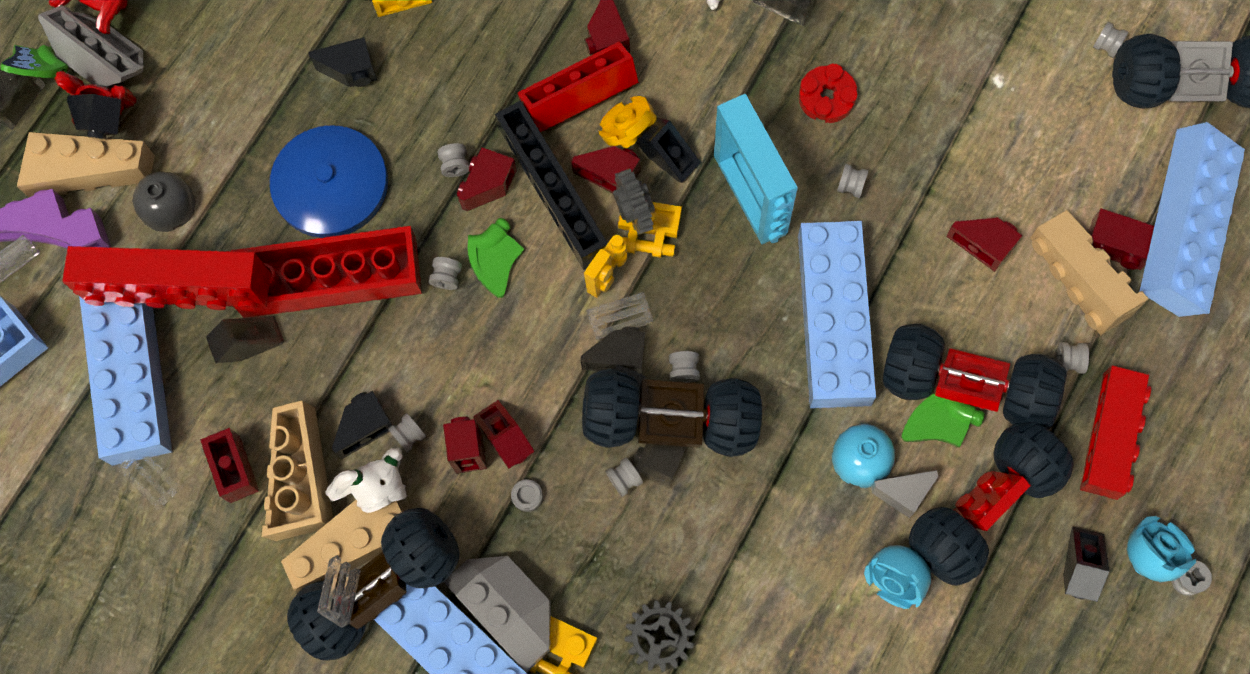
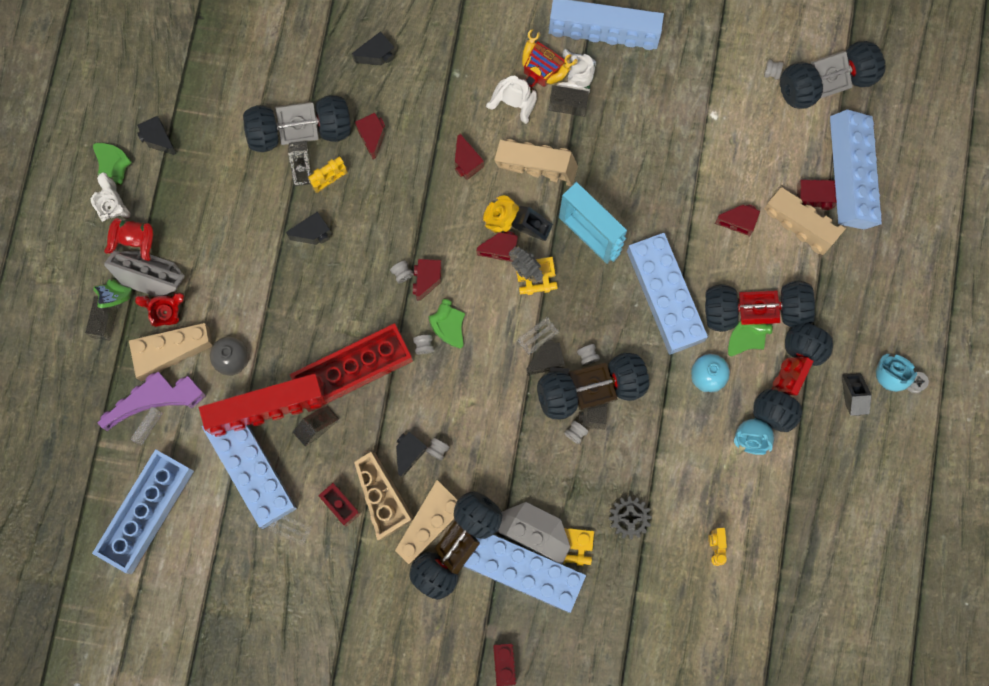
camera: 25 degrees left, 5 degrees up
black slope [67,94,122,140] -> none
blue dish [270,125,388,238] -> none
clear tile [317,555,361,628] -> none
white hair [325,448,407,513] -> none
dark red brick [443,417,487,474] -> none
dark red slope [473,400,535,469] -> none
black brick [495,100,608,270] -> none
light grey tile [511,479,543,512] -> none
red brick [517,41,639,133] -> none
yellow plate [584,235,627,298] -> none
red plate [799,63,857,123] -> none
light grey wheel [837,164,869,198] -> none
light grey slope [871,470,938,518] -> none
light grey wheel [1056,342,1089,374] -> none
red brick [1080,365,1151,500] -> none
none -> tan wedge [494,139,578,186]

